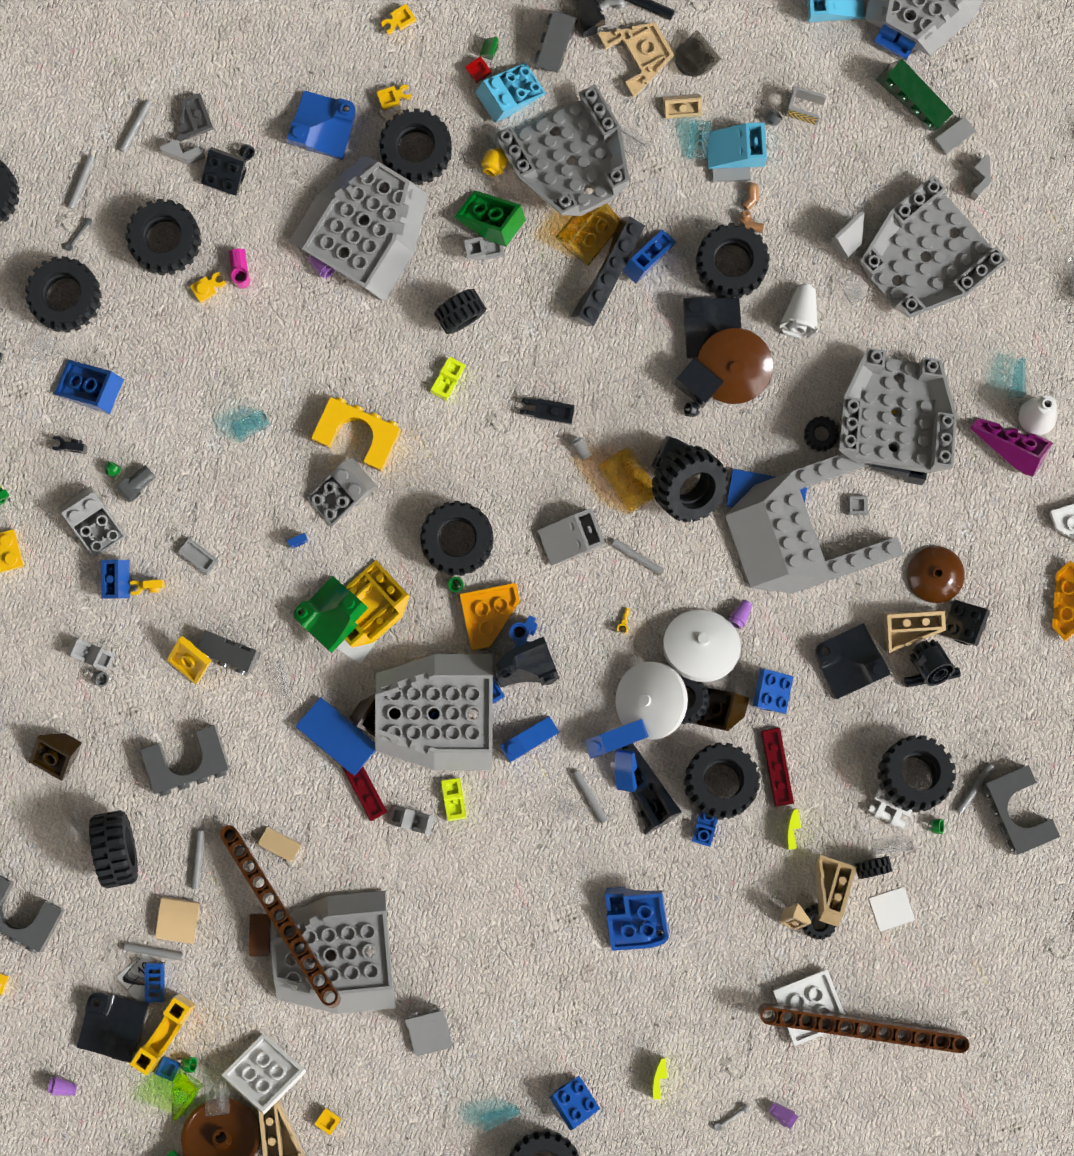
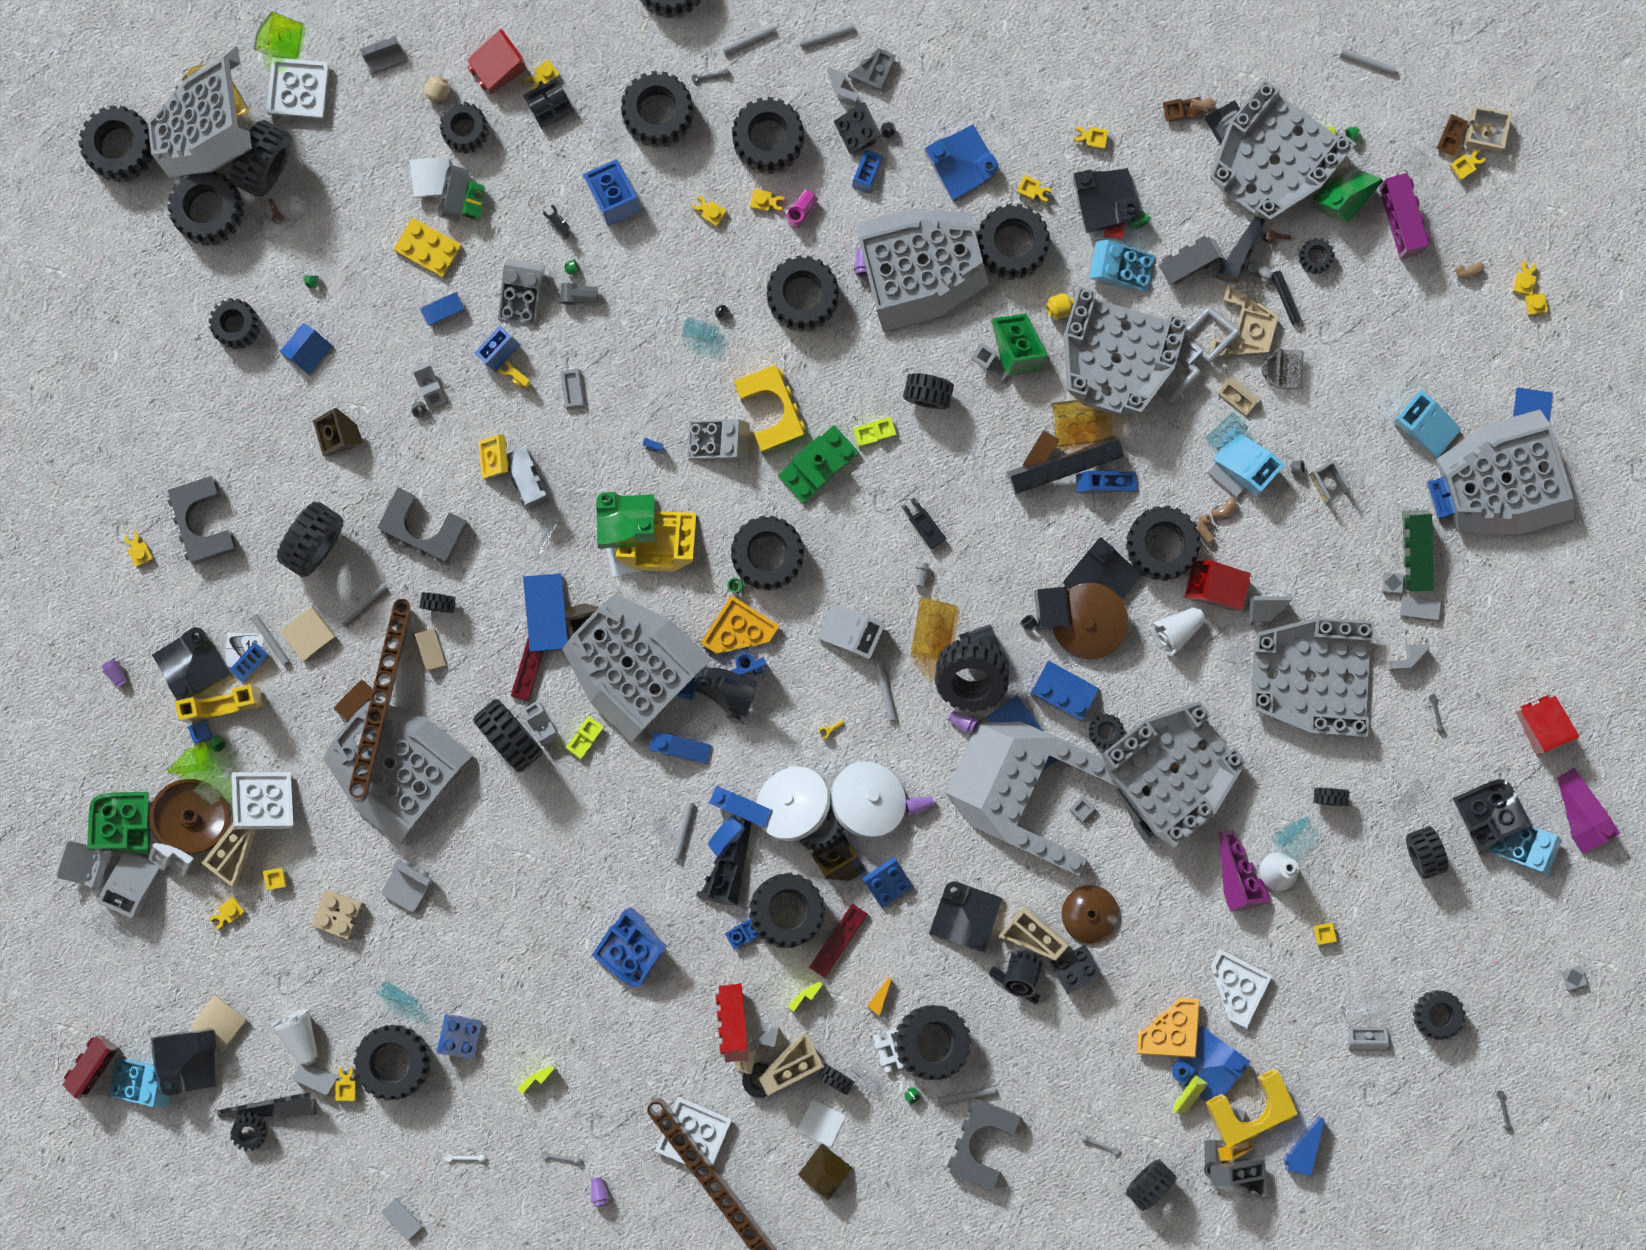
camera: 50 degrees right, 0 degrees up
none -> tan piece [311,889,364,939]
none -> black tyre [419,592,456,613]
none -> blue slope [420,292,465,326]
none -> black tyre [473,699,543,772]
none -> yellow plate [691,196,727,227]
none -> black hinge [715,305,730,321]
none -> red brick [715,983,749,1063]
none -> light grey slope [751,1026,779,1063]
none -> black tyre [766,255,839,332]
none -> green brick [777,425,860,504]
none -> dark brown slope [798,1143,852,1201]
none -> blue slope [852,150,883,193]
none -> light orange piece [867,977,891,1016]
none -> medium lavender cone [948,711,978,734]
none -> reddish brown slope [1022,430,1060,466]
none -> blue slope [1030,660,1099,722]
none -> black slope [1073,168,1140,233]
none -> light grey bar [1157,306,1241,403]
none -> red slope [1184,561,1251,610]
none -> black tyre [1313,787,1350,806]
none -> tile [1382,572,1404,594]
none -> dark grey hinge [1428,694,1444,734]

